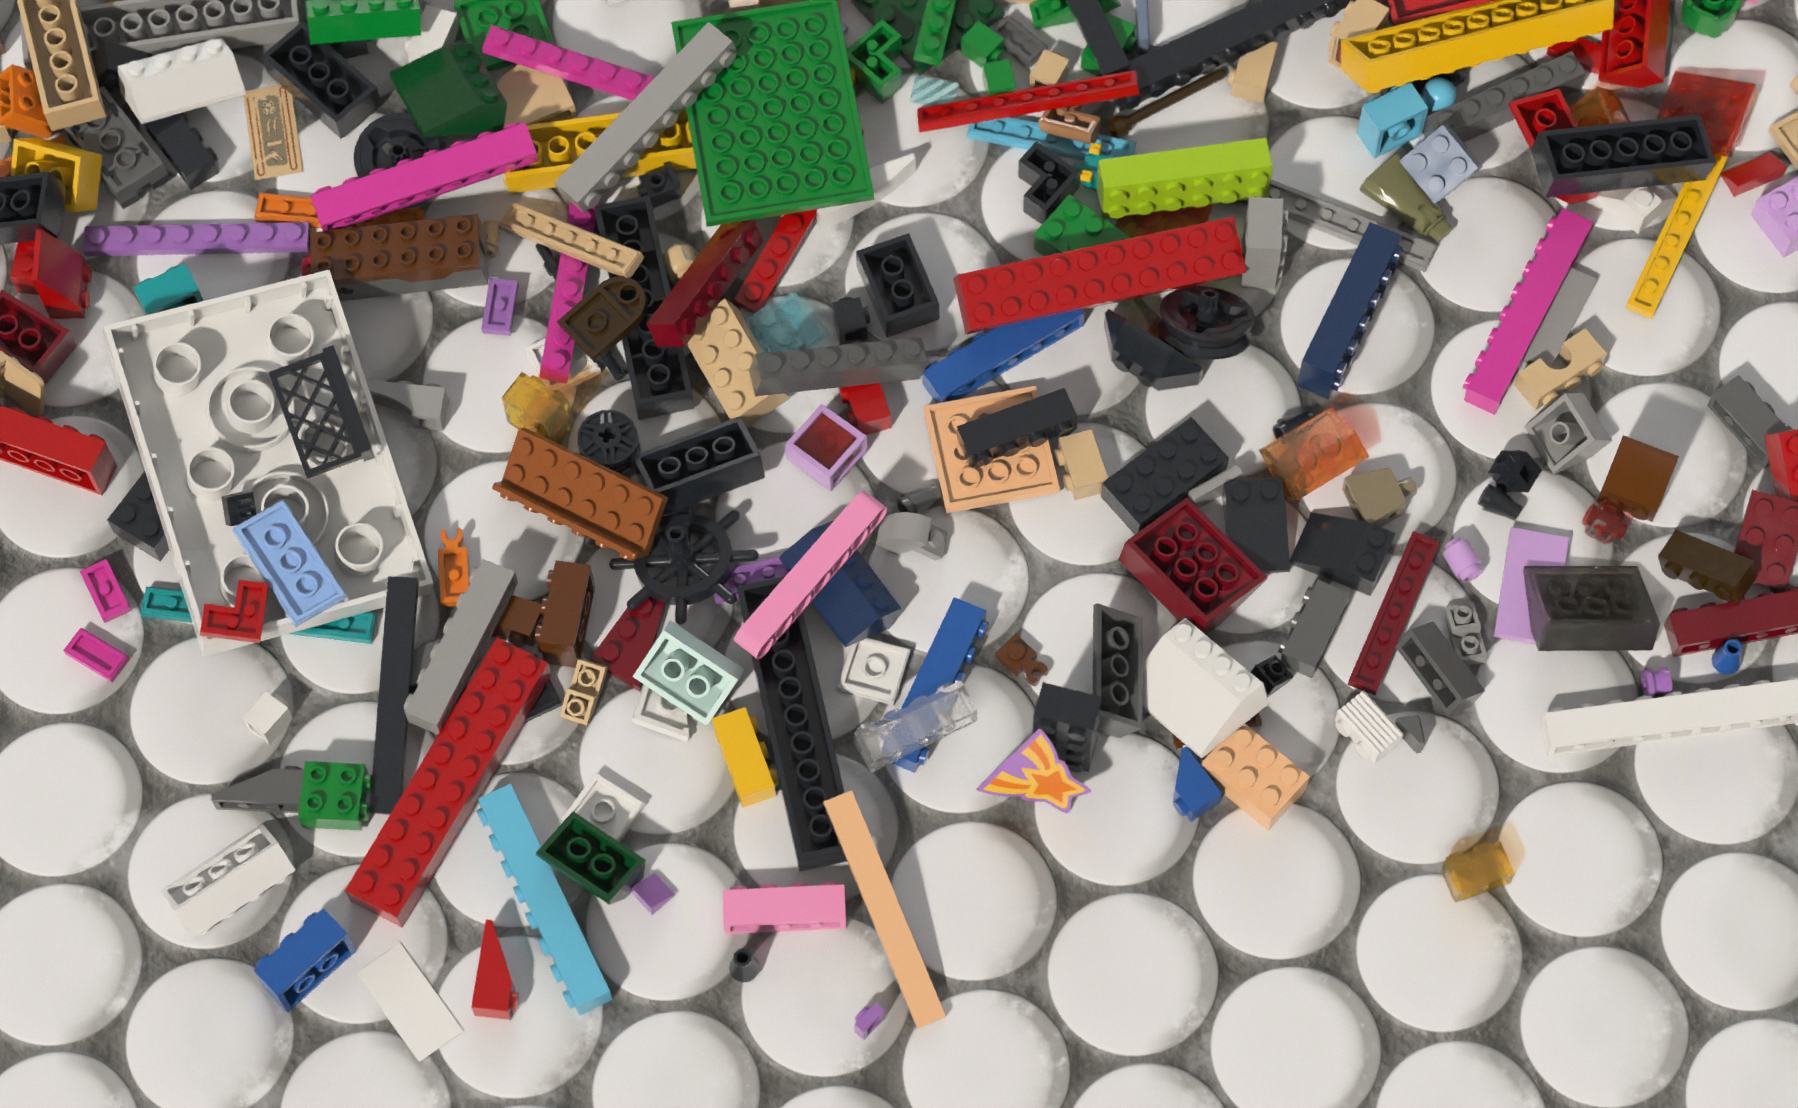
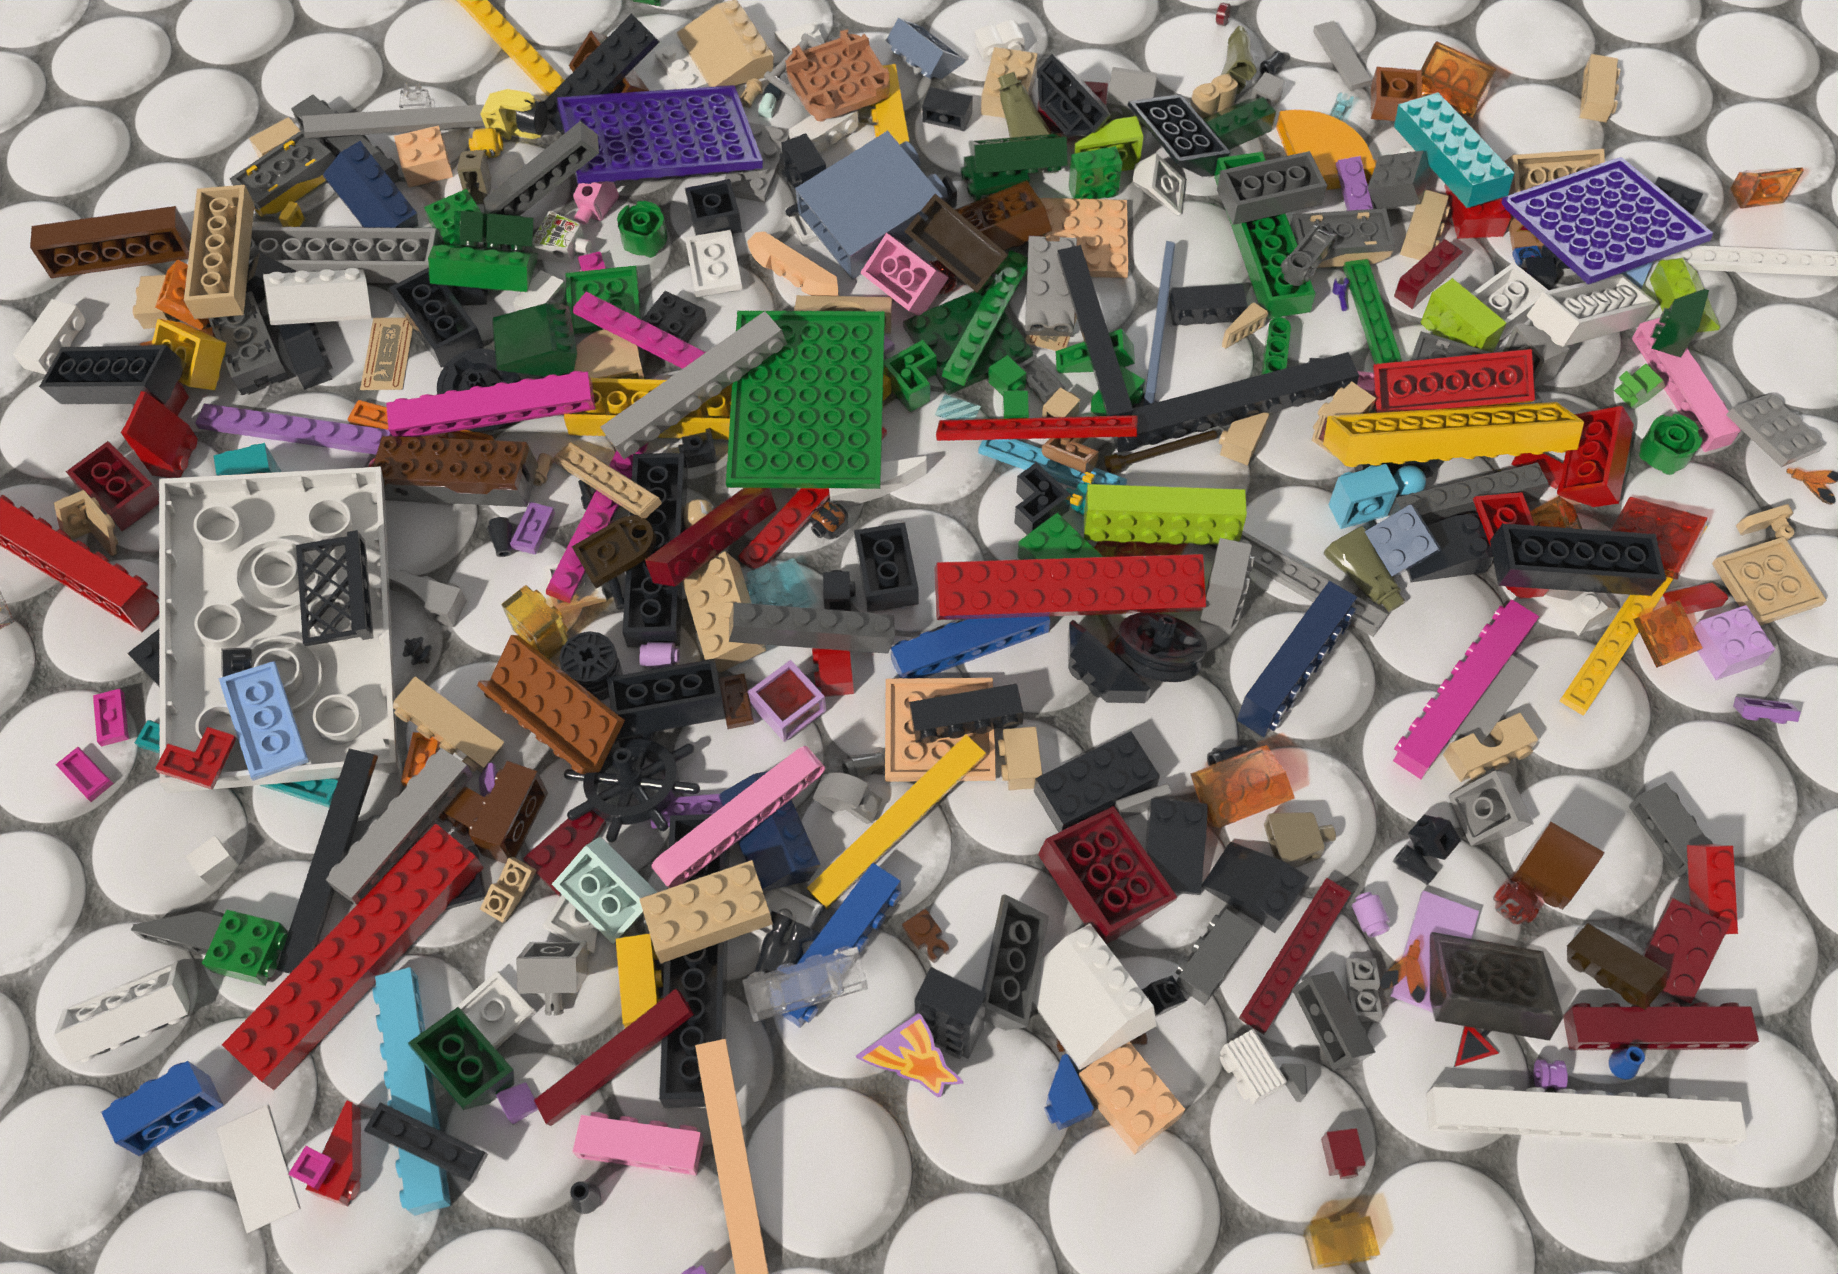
camera: 10 degrees right, 5 degrees down
none -> dark pink plate [288,1145,335,1190]
none -> black tile [364,1102,488,1183]
none -> tan brick [393,676,504,773]
none -> black wheel [402,637,432,665]
none -> medium lavender slope [479,763,498,797]
none -> black cone [487,517,513,557]
none -> light grey brick [516,941,588,1016]
none -> dark red tile [534,989,694,1126]
none -> tan brick [639,860,773,963]
none -> lavender brick [640,642,680,669]
none -> black brick [642,291,707,343]
none -> reddish brown plate [718,673,754,729]
none -> black piece [748,910,820,1000]
none -> yellow tile [807,735,986,910]
none -> black head [810,502,848,540]
none -> dark red brick [1321,1128,1366,1179]
none -> clear orange piece [1380,939,1425,1003]
none -> black slope [1407,513,1493,582]
none -> piece [1454,998,1518,1067]
none -> clear orange plate [1633,600,1703,668]

